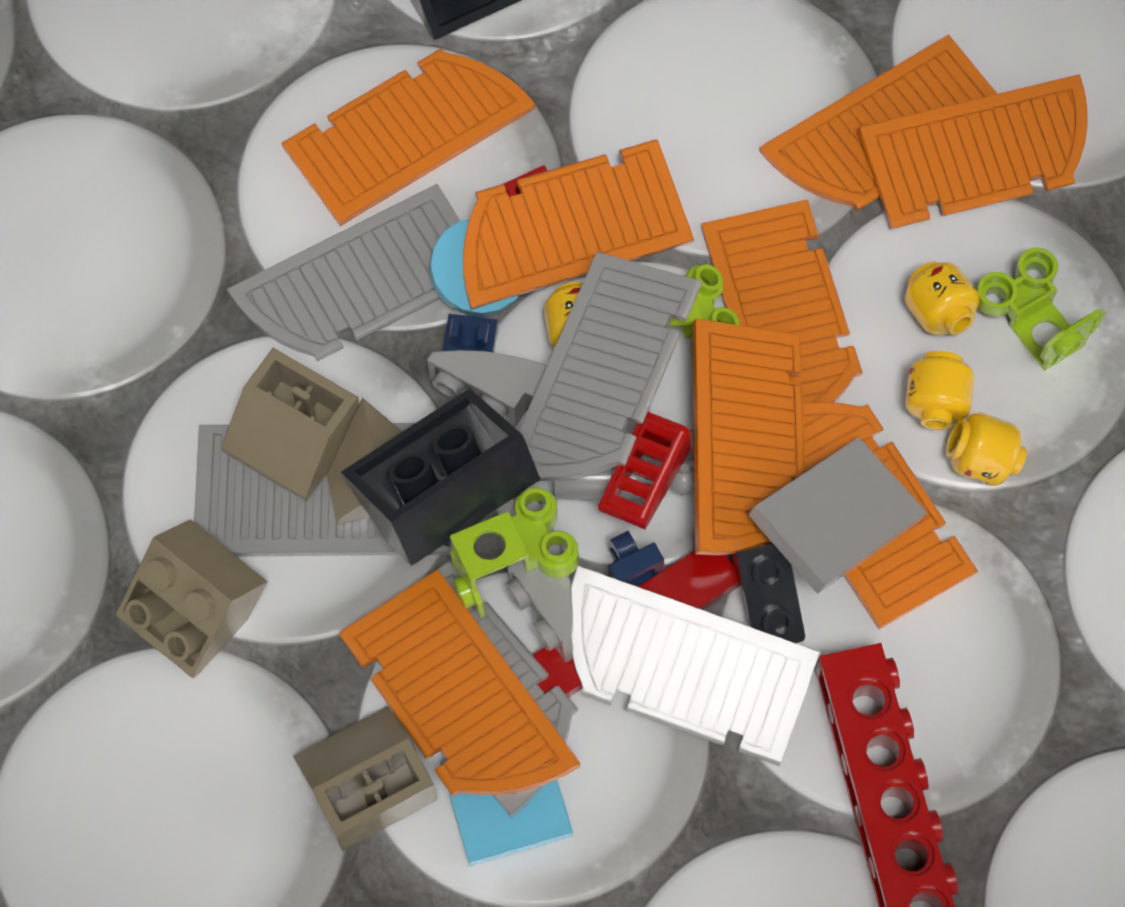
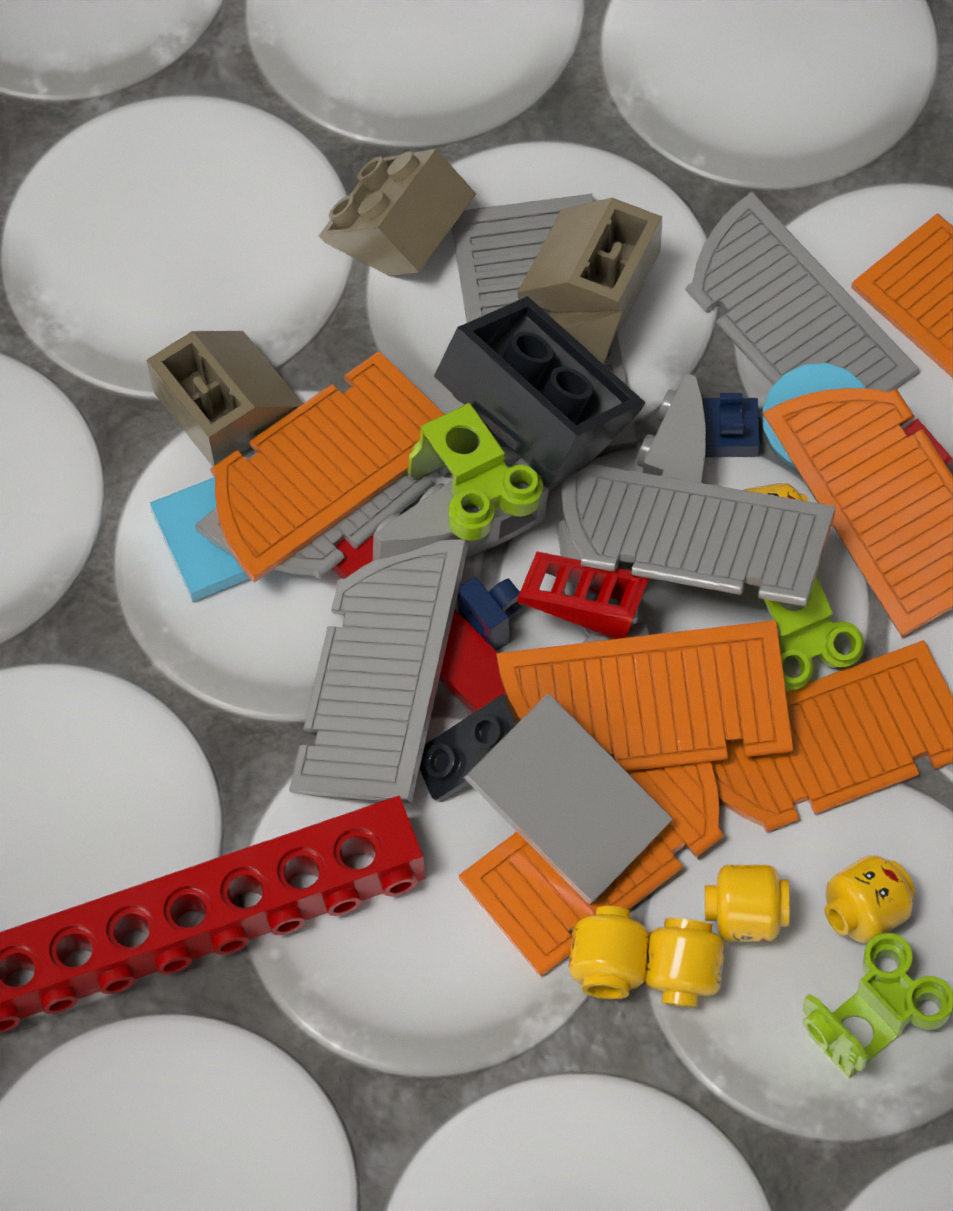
camera: 85 degrees right, 5 degrees down
none -> yellow head [569,906,649,1000]

